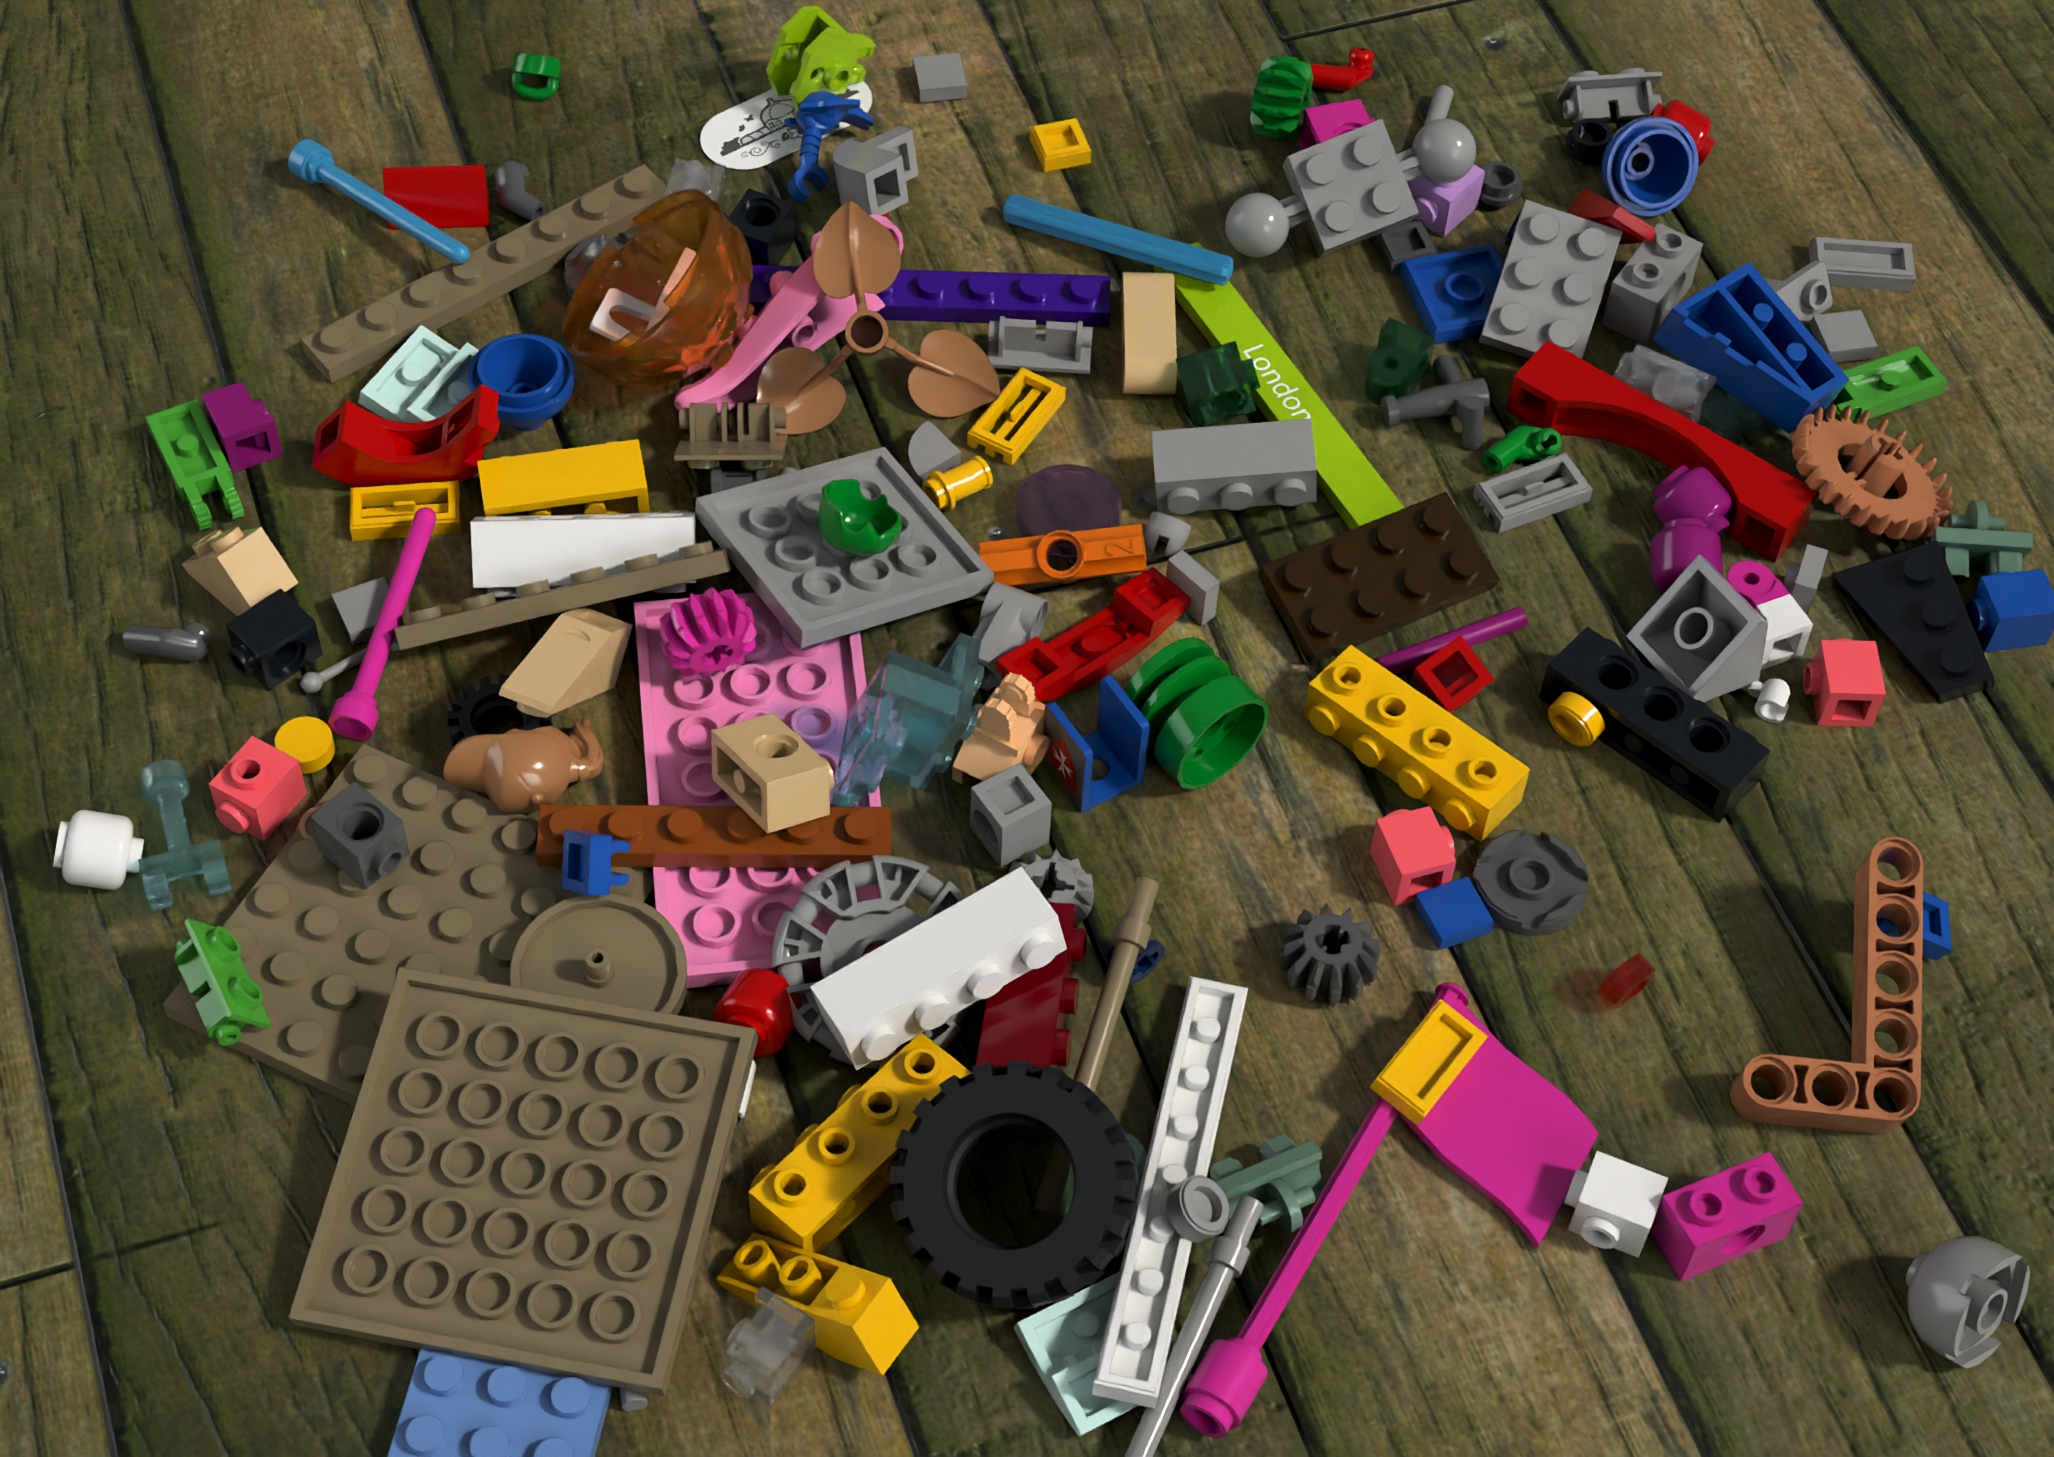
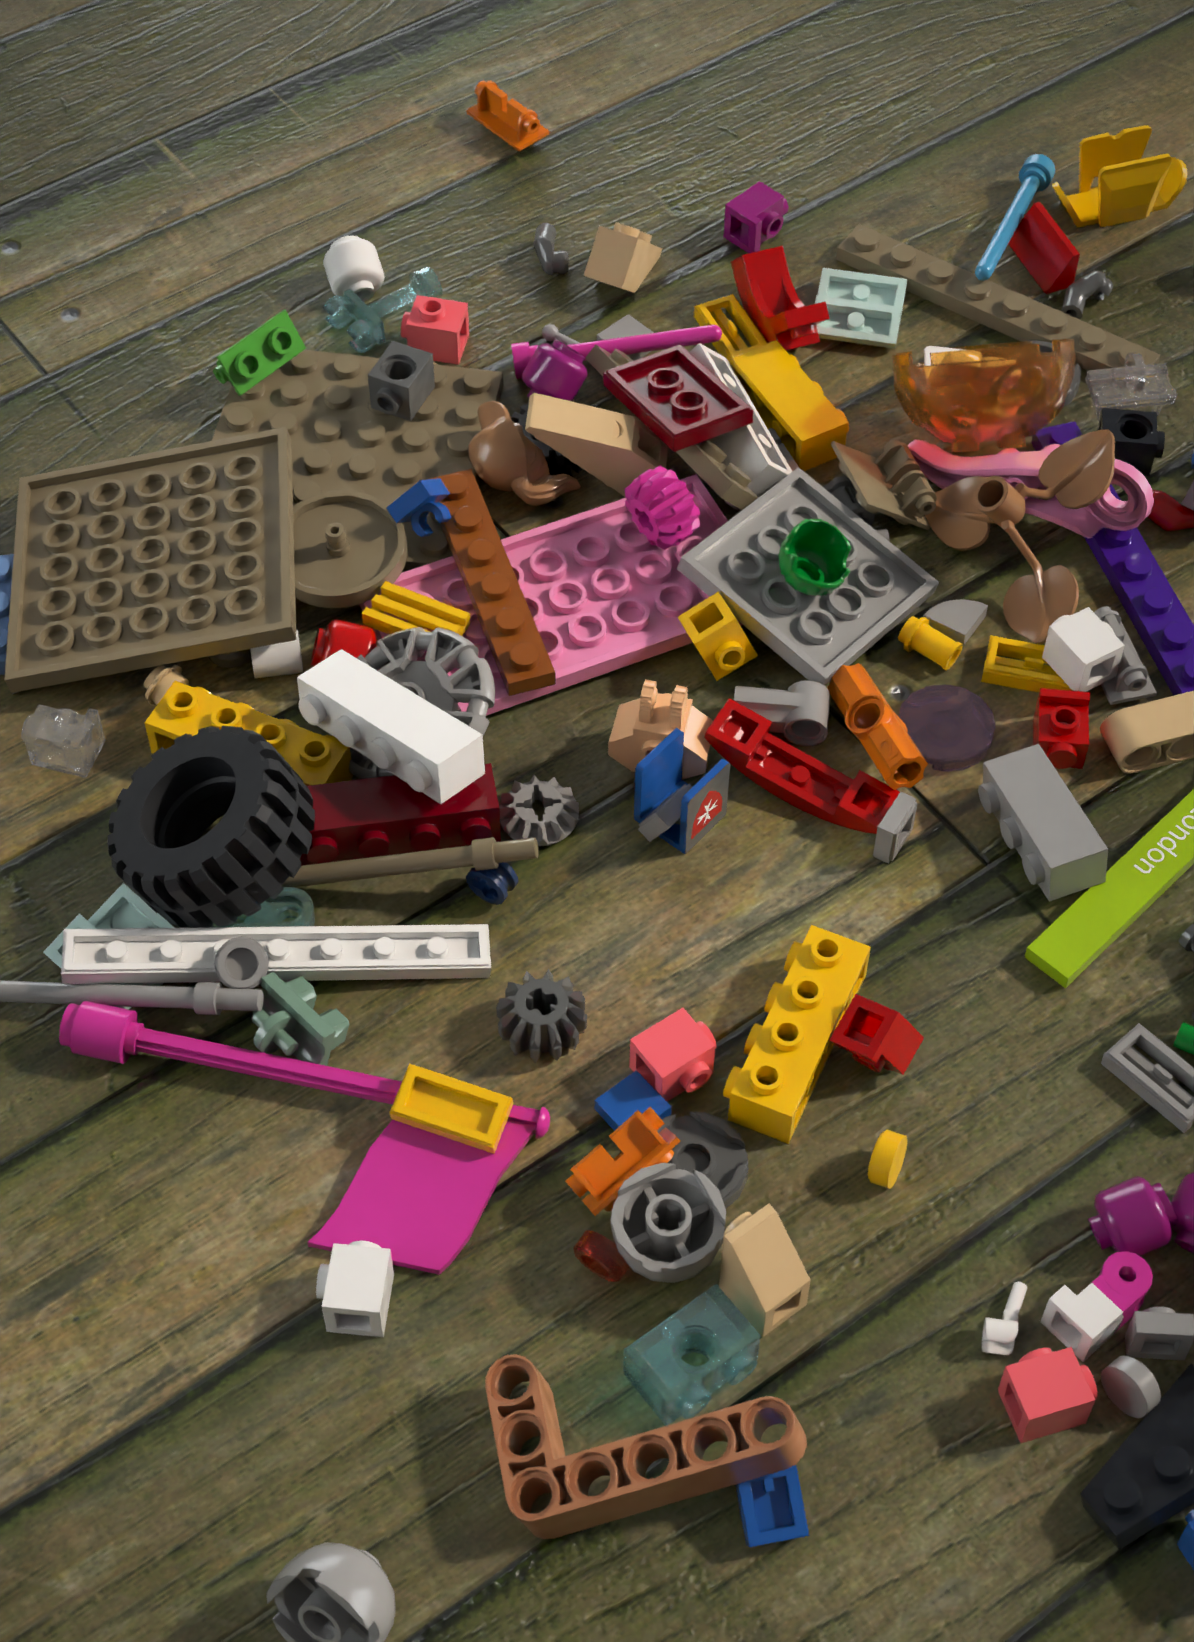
camera: 75 degrees right, 0 degrees up
bright green hinge [145,399,245,531] -> none
black brick [226,588,323,691] -> none
yellow tile [275,716,335,774] -> none
blue piece [467,334,575,431] -> none
tan brick [711,713,834,834] -> none
yellow slope [716,1232,919,1376] -> none
clear light blue bracket [831,632,984,807] -> none
light grey brick [970,763,1052,868] -> none
green wheel [1124,637,1270,790] -> none
light grey hinge [1144,512,1192,556] -> none
clear green brick [1176,341,1261,428] -> none
dark brown plate [1258,492,1500,665] -> none
magenta bar [1374,606,1527,675] -> none
black brick [1539,626,1771,823] -> none
light grey slope [1626,554,1768,702] -> none
dark pink brick [1649,1152,1803,1282] -> none
none -> tan plate [144,665,189,704]
none -> yellow tile [362,581,470,636]
none -> magenta head [522,339,588,401]
none -> orange hinge [565,1107,680,1216]
none -> dark red tile [603,345,753,452]
none -> light grey cylinder [611,1163,726,1283]
none -> clear light blue brick [623,1284,761,1426]
none -> light grey tile [638,784,692,842]
none -> yellow brick [678,591,758,681]
none -> tan slope [719,1203,811,1338]
none -> red brick [1033,688,1090,769]
none -> white brick [1042,607,1125,692]
none -> yellow piece [1051,125,1187,228]
none -> light grey tile [1101,1356,1161,1418]

